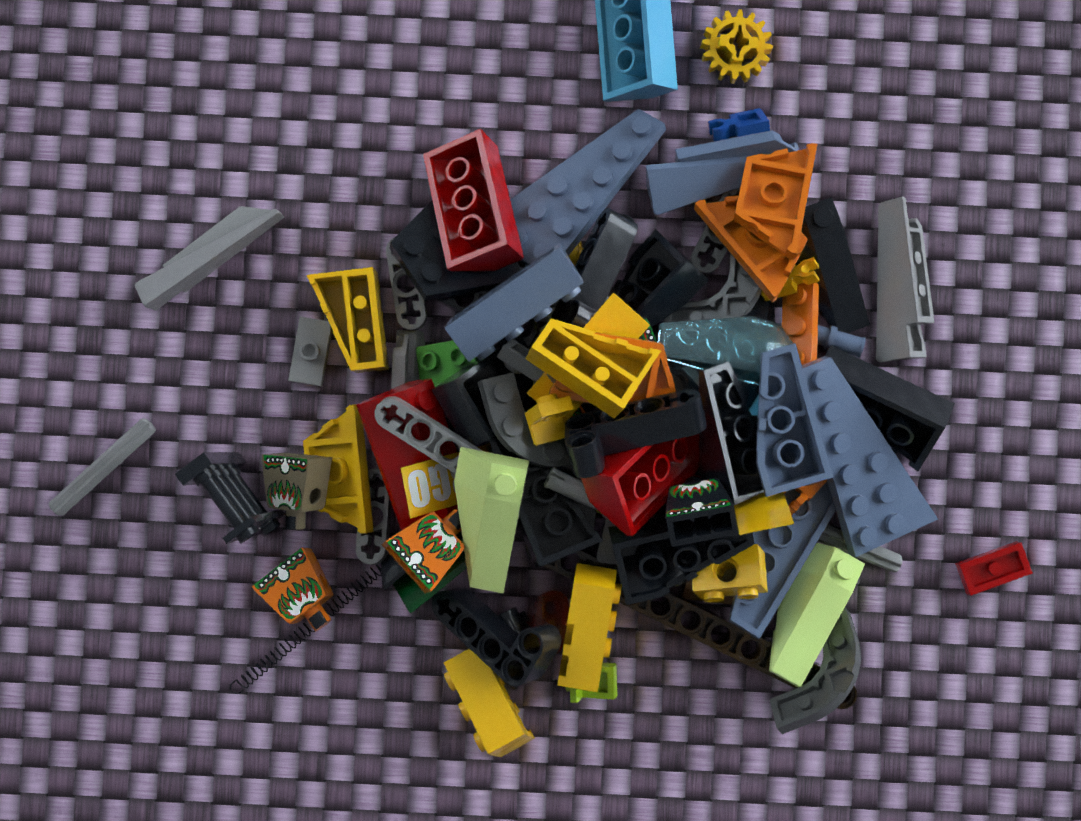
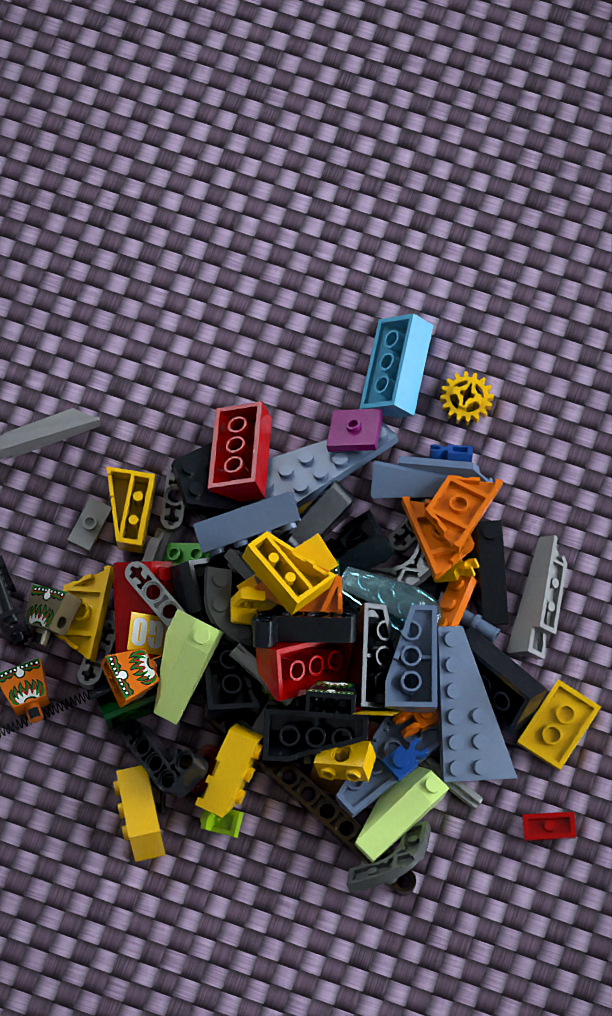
camera: 15 degrees right, 15 degrees down
none -> magenta plate [326,408,383,452]
none -> blue plate [381,738,429,783]
none -> yellow plate [516,679,601,771]

